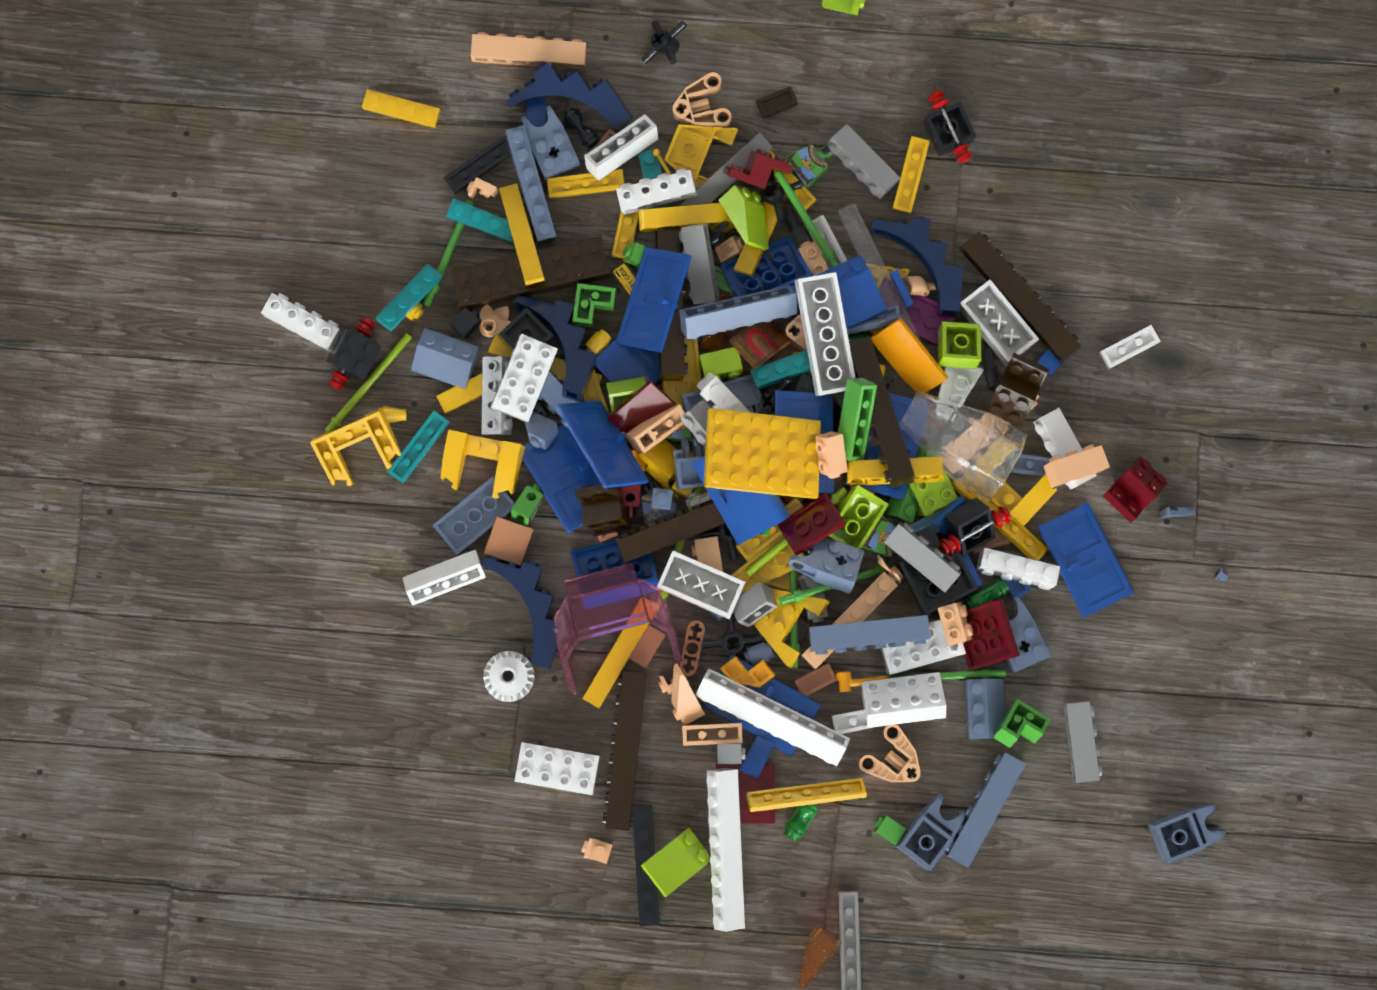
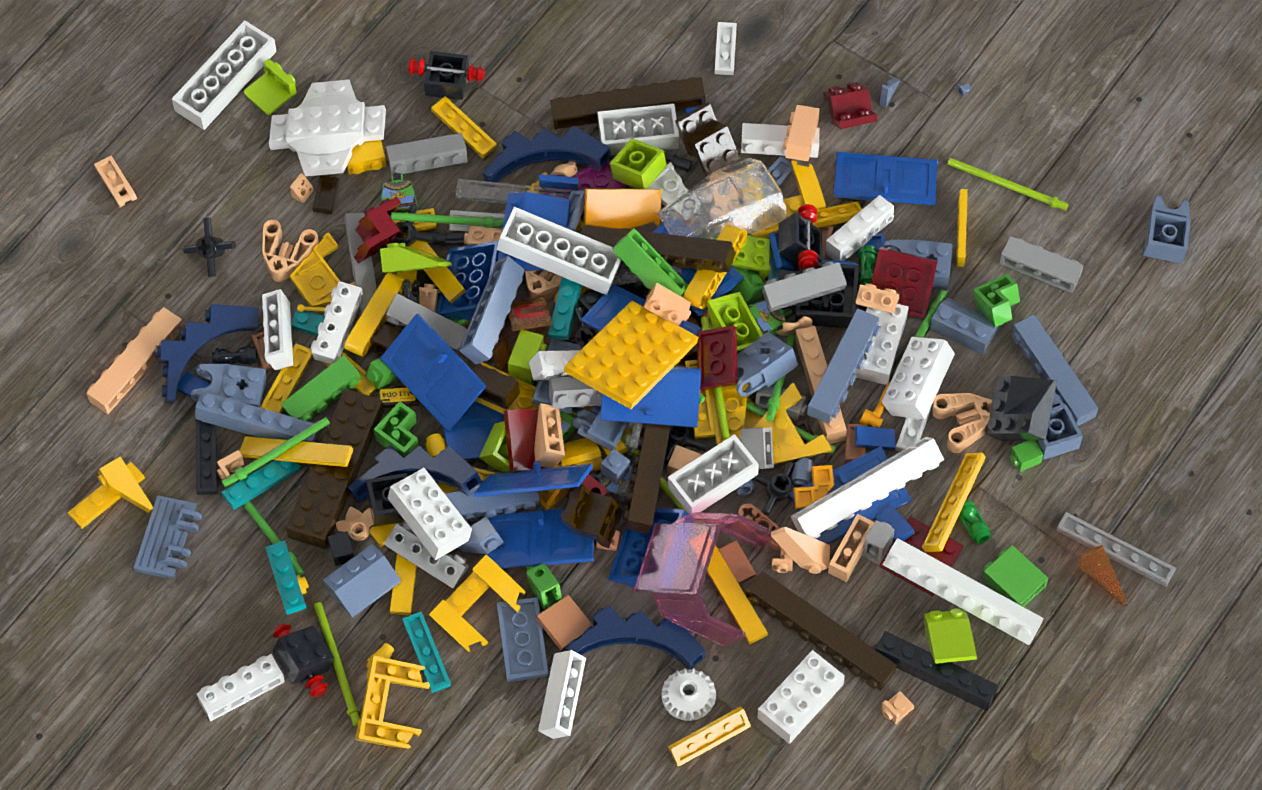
camera: 60 degrees left, 20 degrees down
none -> yellow slope [97,457,153,513]
none -> sand blue hinge [134,495,203,578]
none -> bright green bar [222,417,330,488]
none -> white plate [269,80,386,176]
none -> bright green brick [281,355,362,422]
none -> light nougat slope [290,173,314,203]
none -> yellow brick [347,140,387,175]
none -> yellow plate [668,706,751,767]
none -> blue tile [854,426,896,451]
none -> lime bar [947,158,1069,211]
none -> yellow tile [956,189,968,267]
none -> bright green brick [982,545,1048,607]
none -> black slope [986,376,1057,441]

